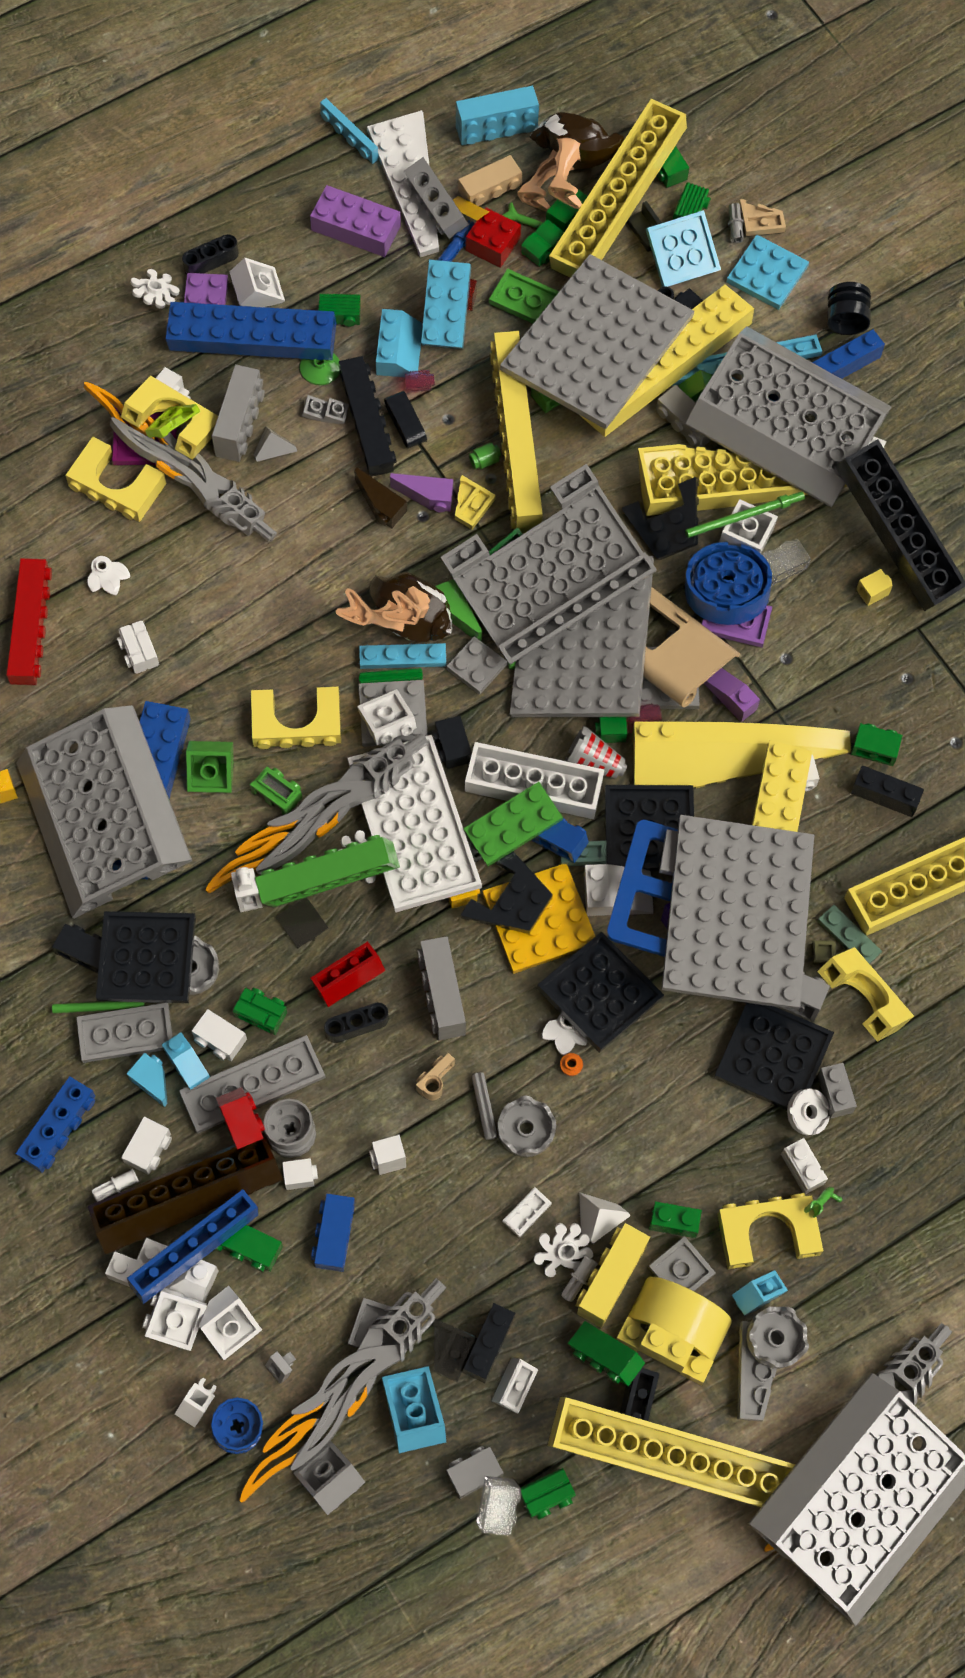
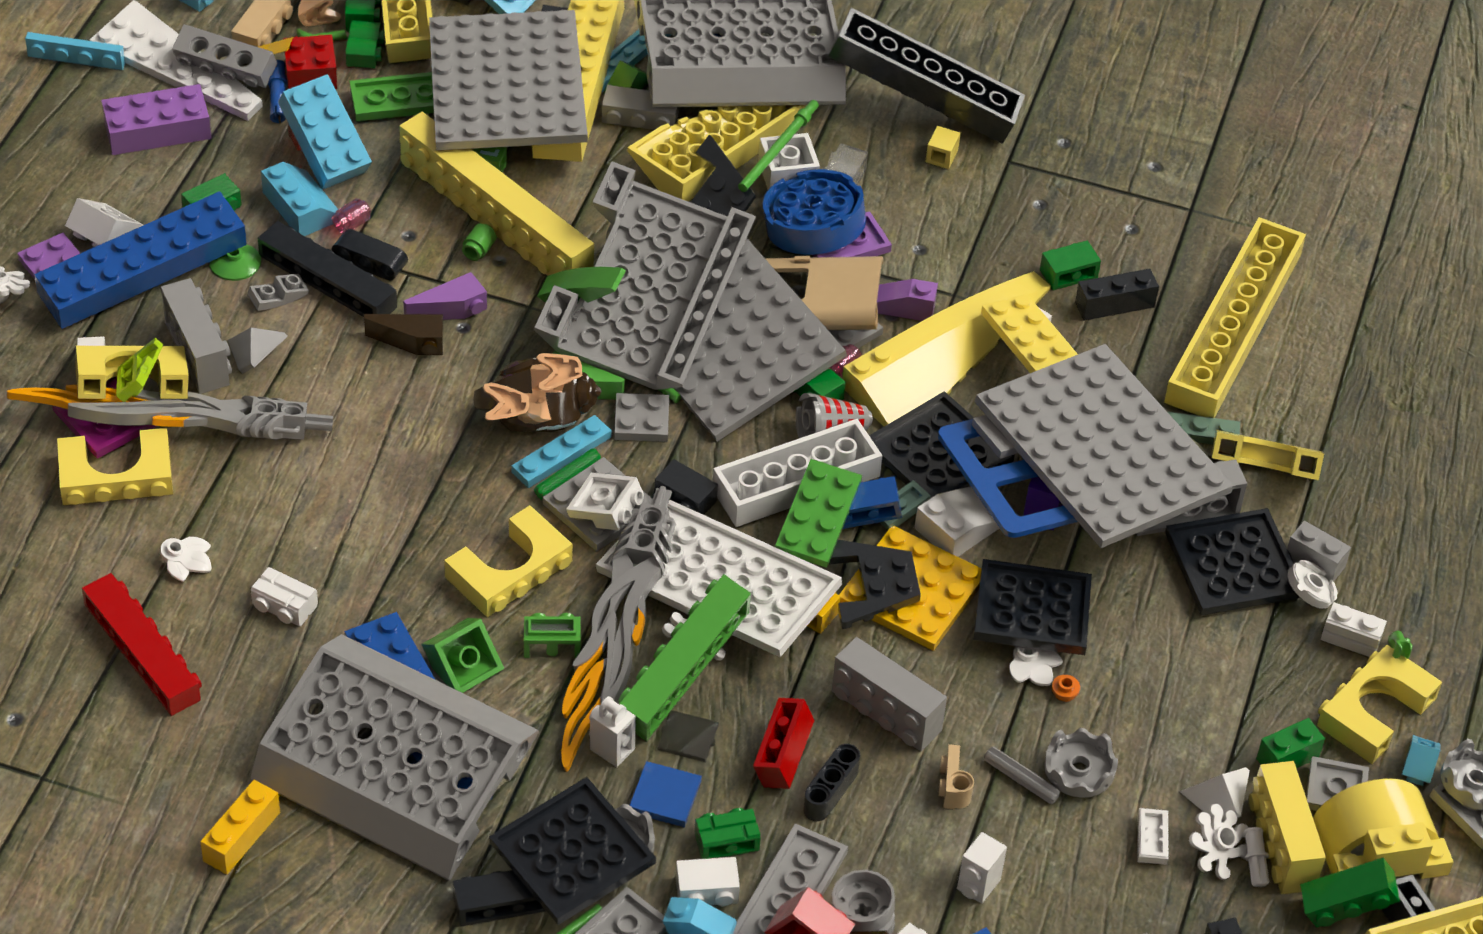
camera: 40 degrees left, 20 degrees down
black beam [182,234,239,275] -> none
light yellow wing [455,475,496,530] -> none
none -> bright green slope [537,267,626,303]
none -> blue tile [630,761,702,827]

